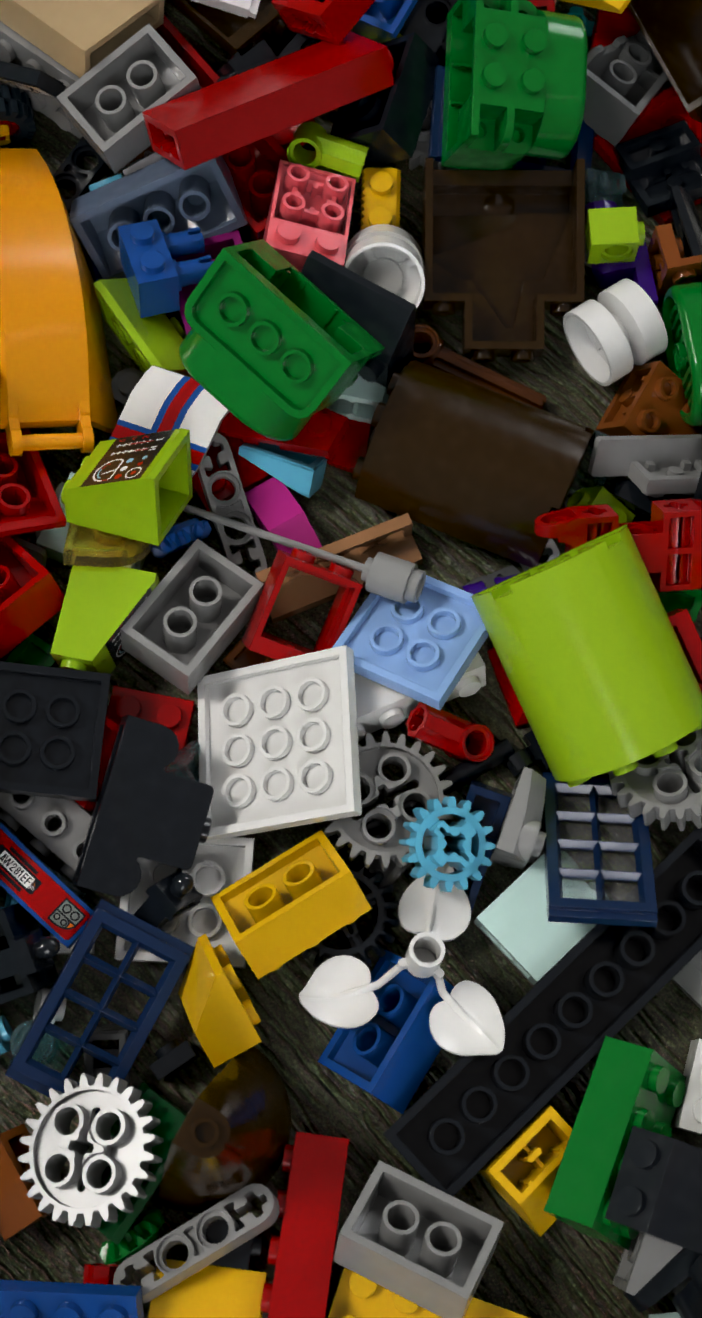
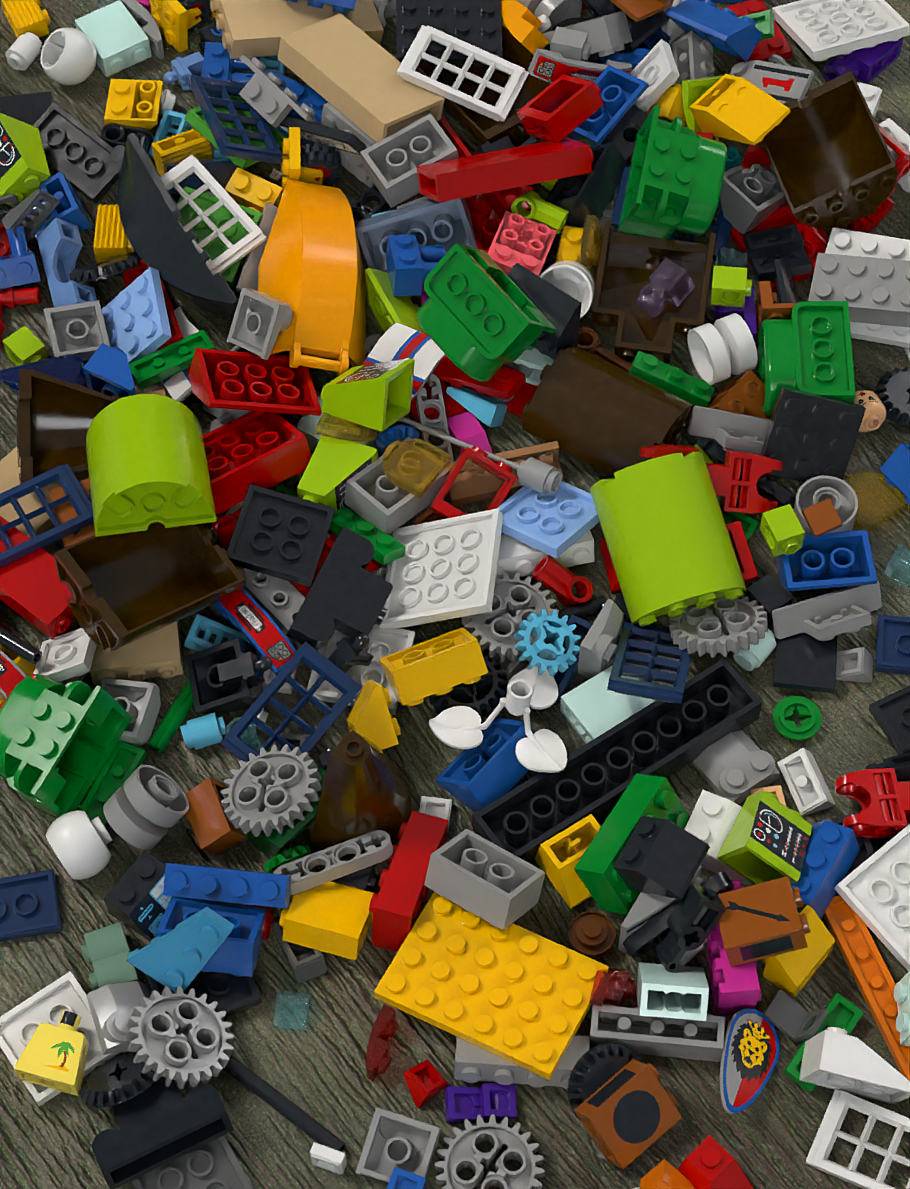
camera: 10 degrees right, 15 degrees down
none -> green plate [329,507,406,565]
none -> clear yellow tile [382,438,452,499]
none -> white tile [419,796,452,830]
none -> reddish brown plate [568,911,615,959]
none -> clear yellow tile [580,215,603,280]
none -> green plate [629,351,715,407]
none -> clear purple brick [636,258,695,317]

